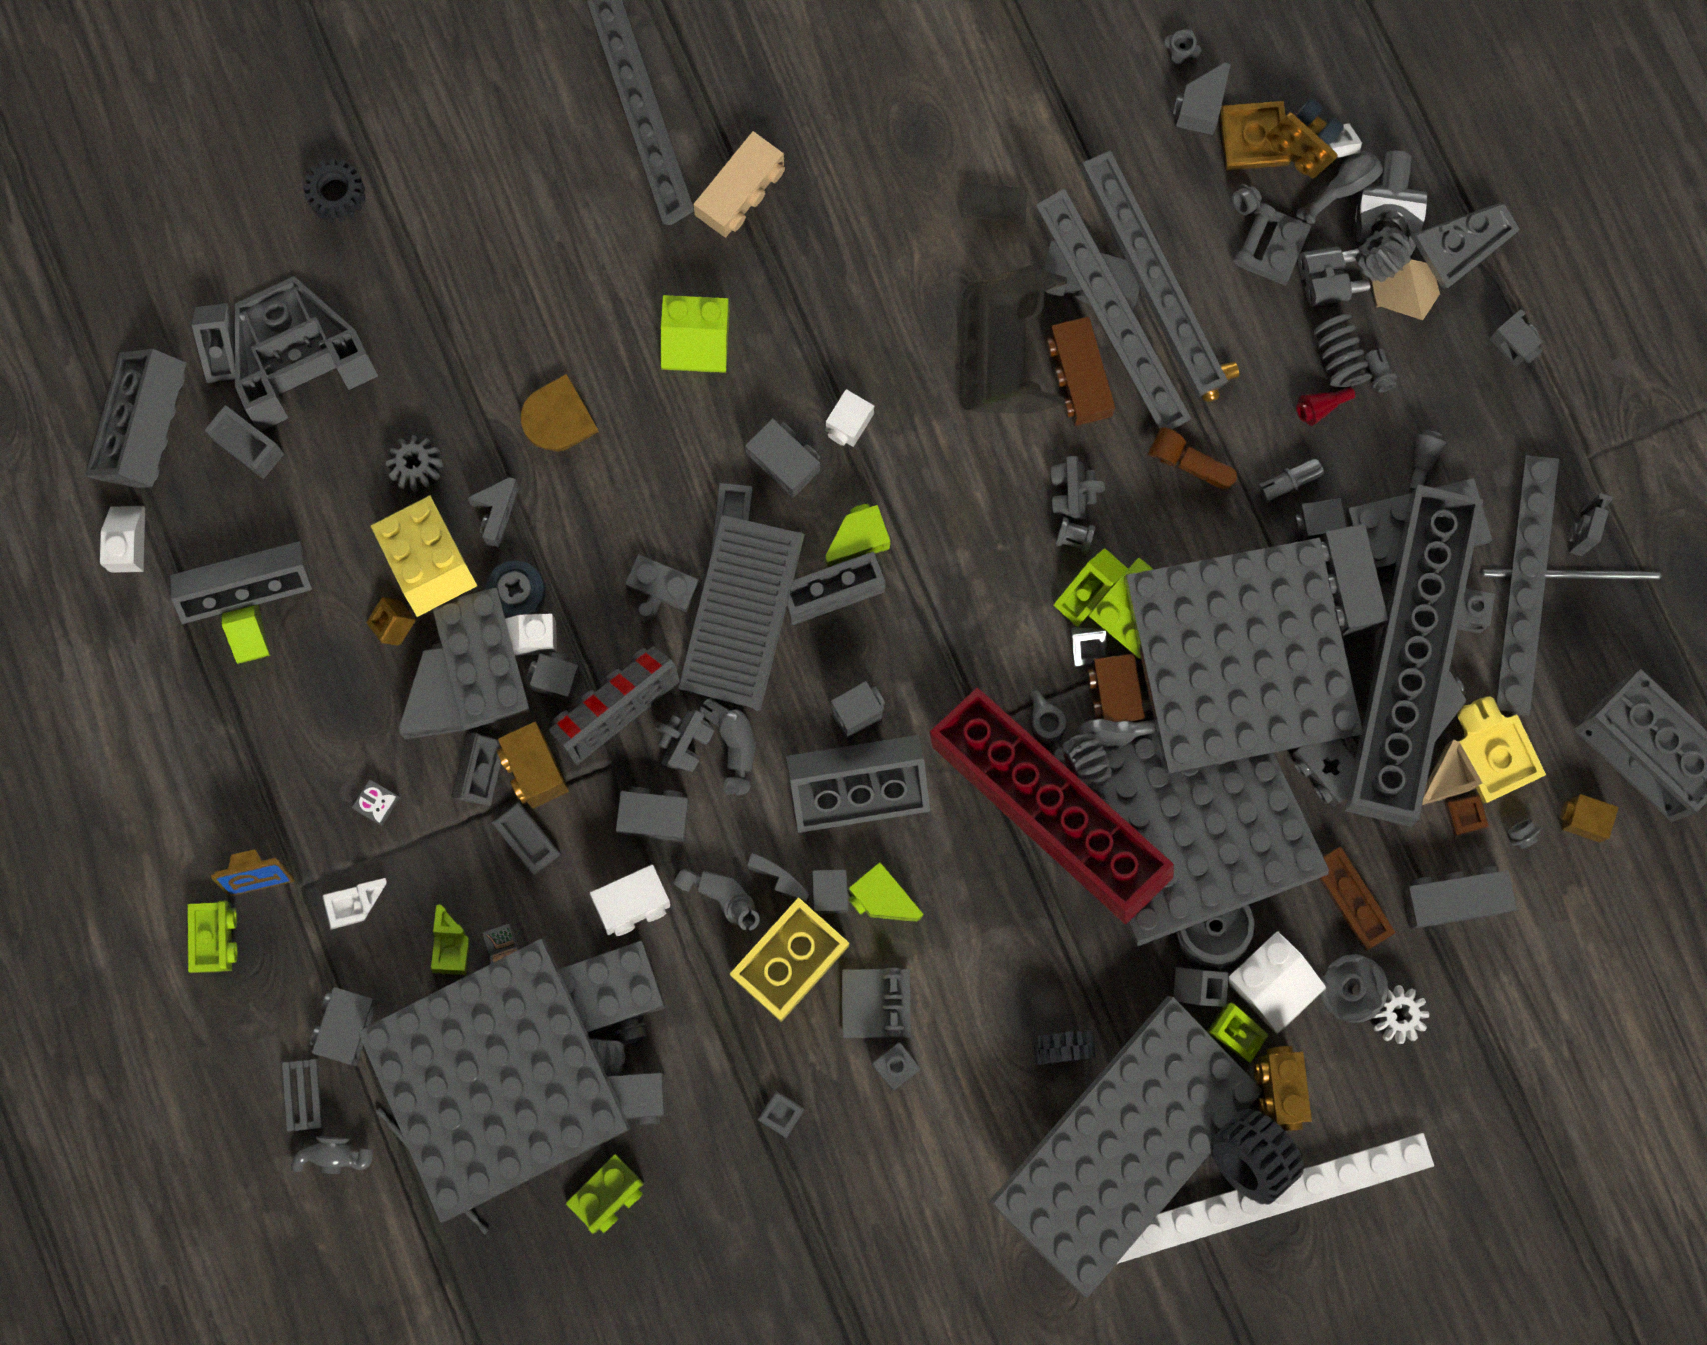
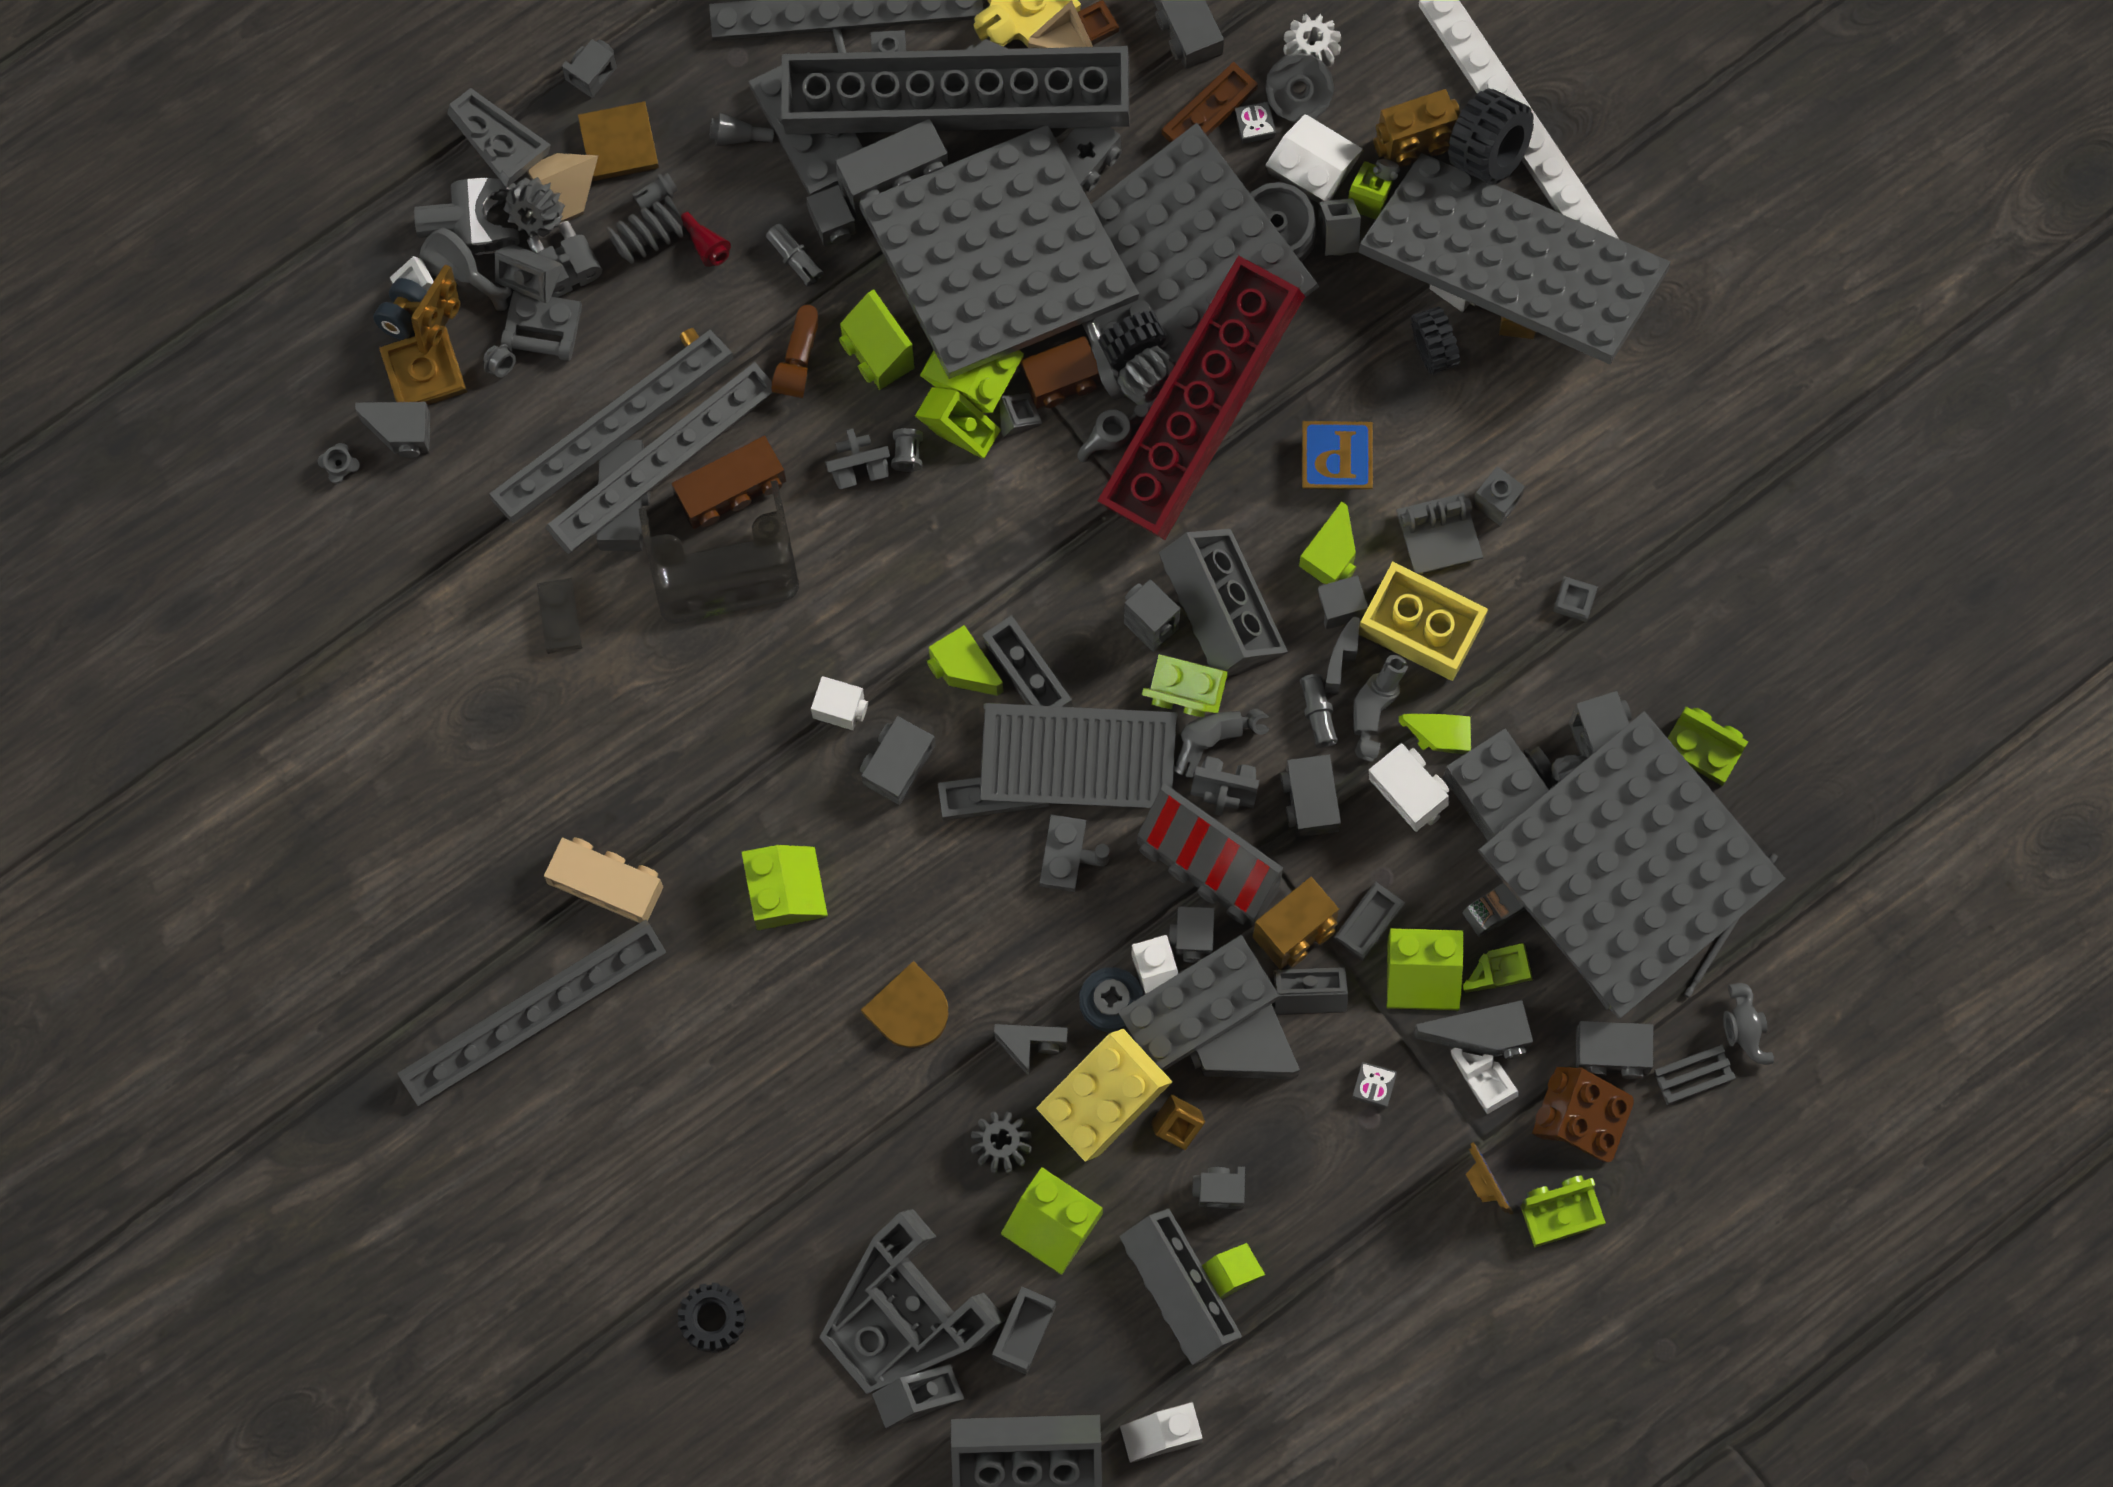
camera: 100 degrees left, 5 degrees down
none -> dark grey slope [495,244,562,303]
none -> pearl gold tile [578,101,659,181]
none -> lime slope [839,289,914,390]
none -> lime slope [1001,1167,1103,1275]
none -> black tyre [1098,310,1167,368]
none -> lime bracket [1142,654,1228,718]
none -> dark grey brick [1192,1167,1245,1209]
none -> tile [1234,102,1276,144]
none -> dark grey pin [1300,674,1338,748]
none -> piece [1302,421,1373,490]
none -> dark grey piece [1373,159,1400,181]
none -> lime slope [1387,928,1463,1011]
none -> lime slope [1399,714,1471,754]
none -> dark grey slope [1414,1000,1533,1060]
none -> reddish brown bracket [1531,1067,1634,1162]

